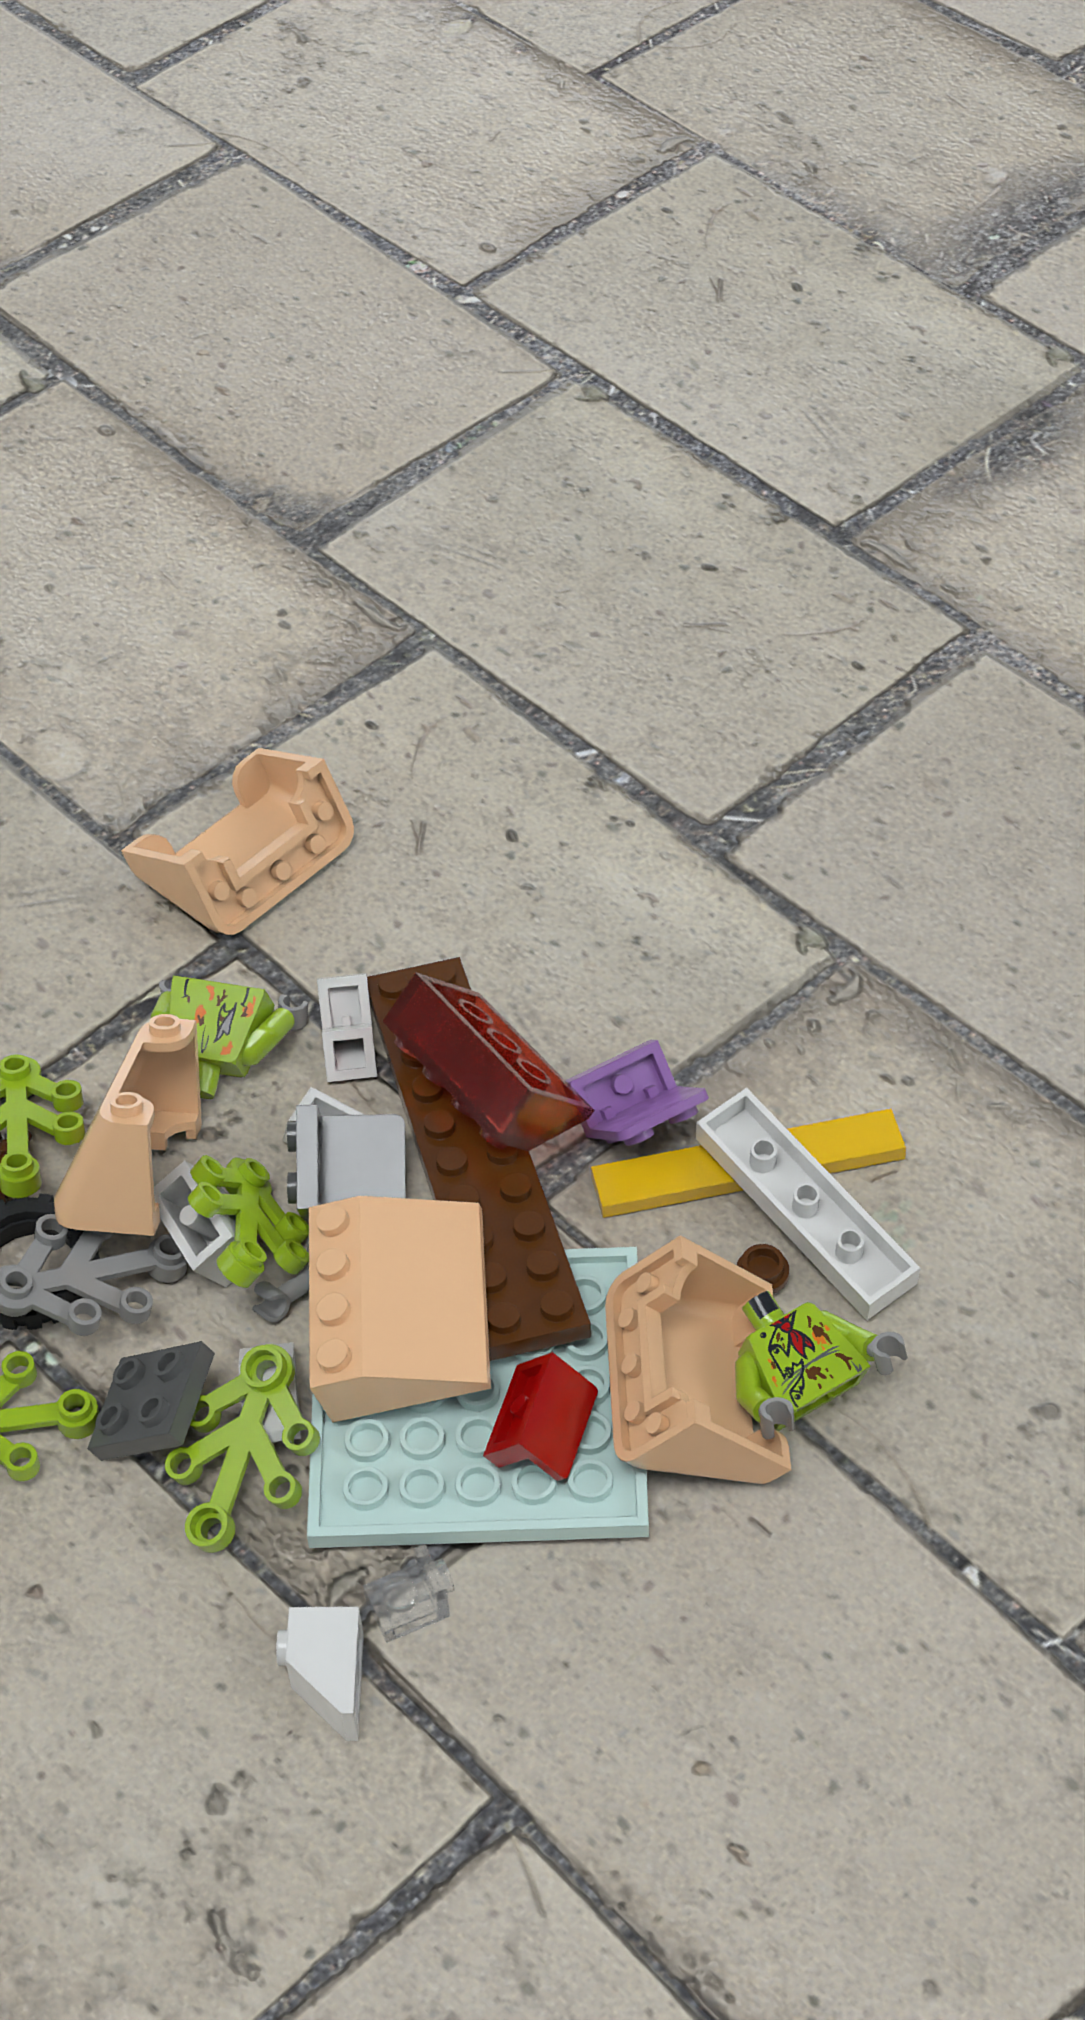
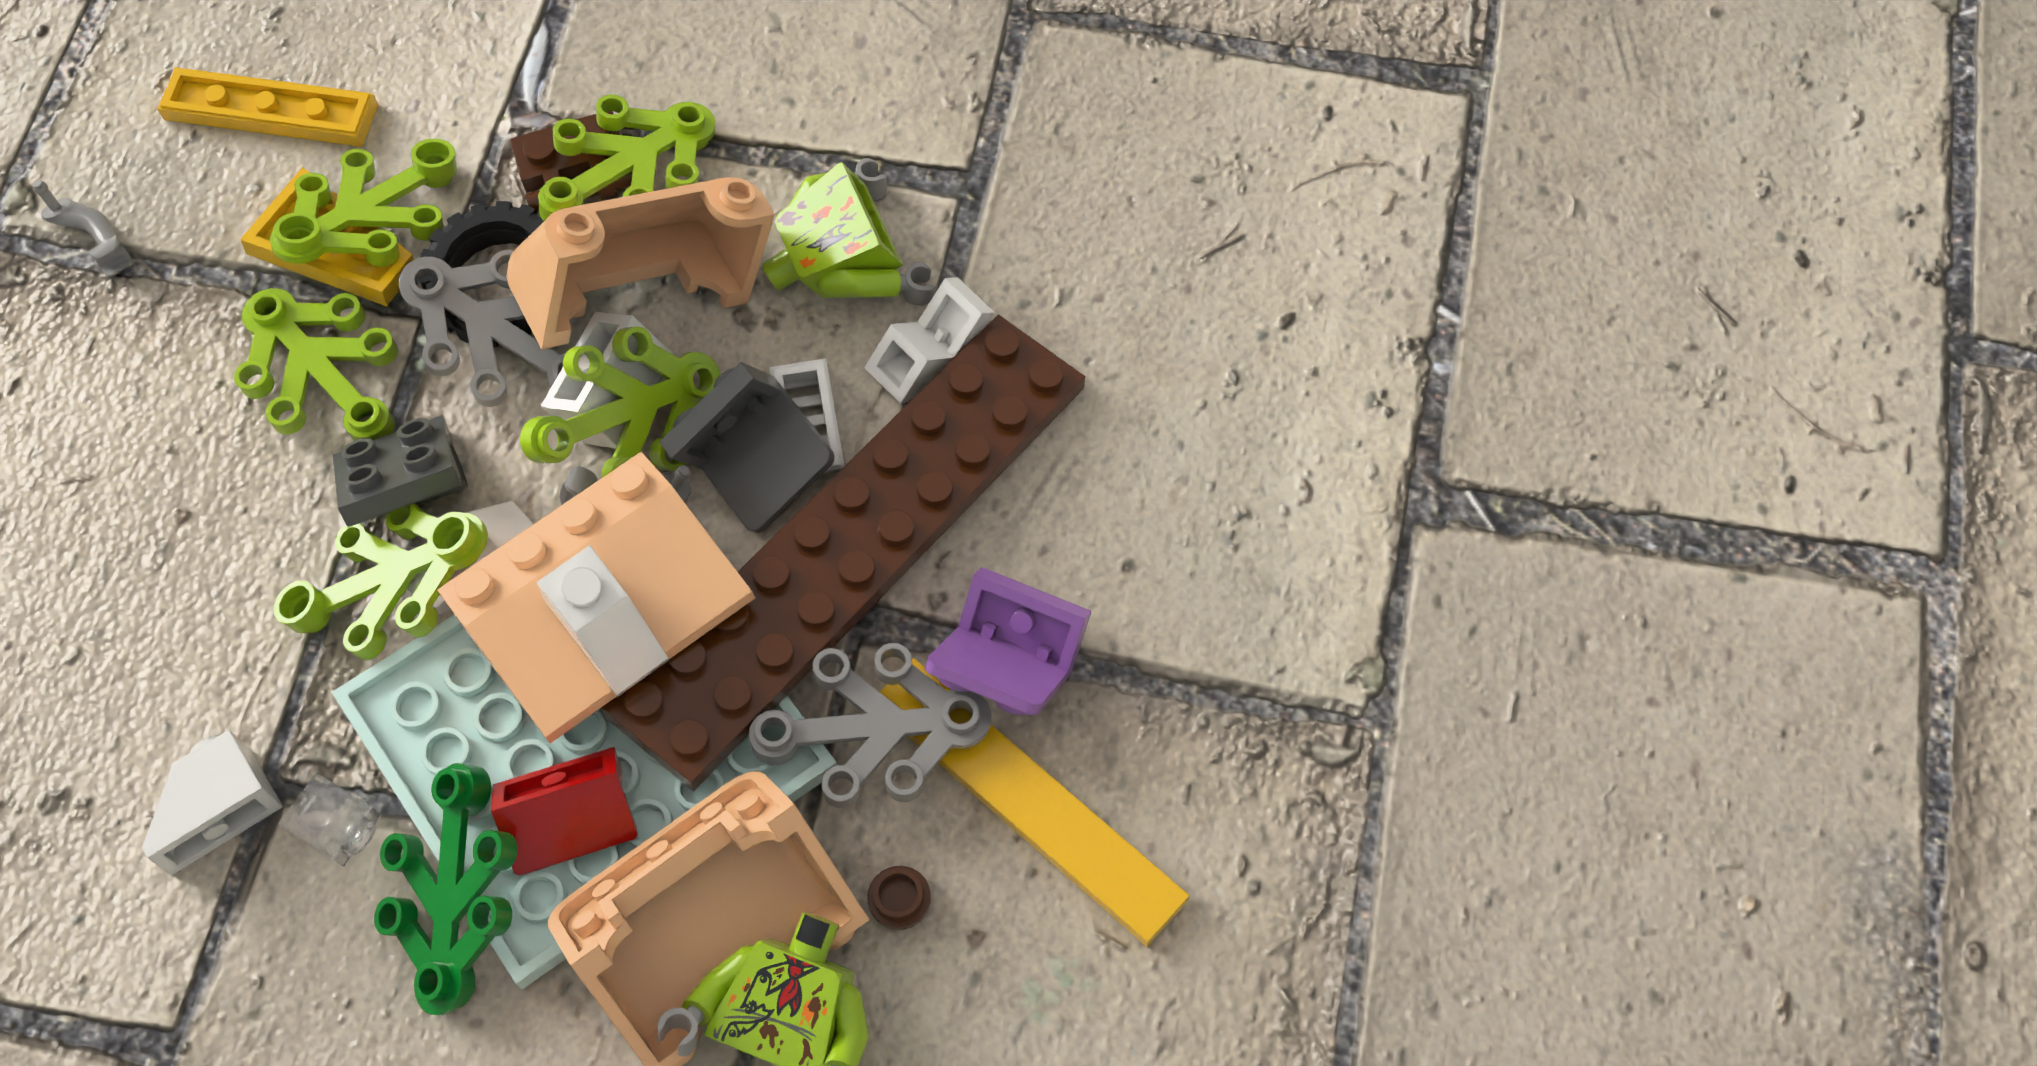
camera: 55 degrees right, 15 degrees up
light nougat windscreen [121,748,354,935] -> none
clear red slope [382,972,595,1151] -> none
white piece [696,1088,920,1320] -> none
none -> green plant [374,763,518,1015]
none -> white slope [536,545,669,697]
none -> light grey plant [749,643,991,808]

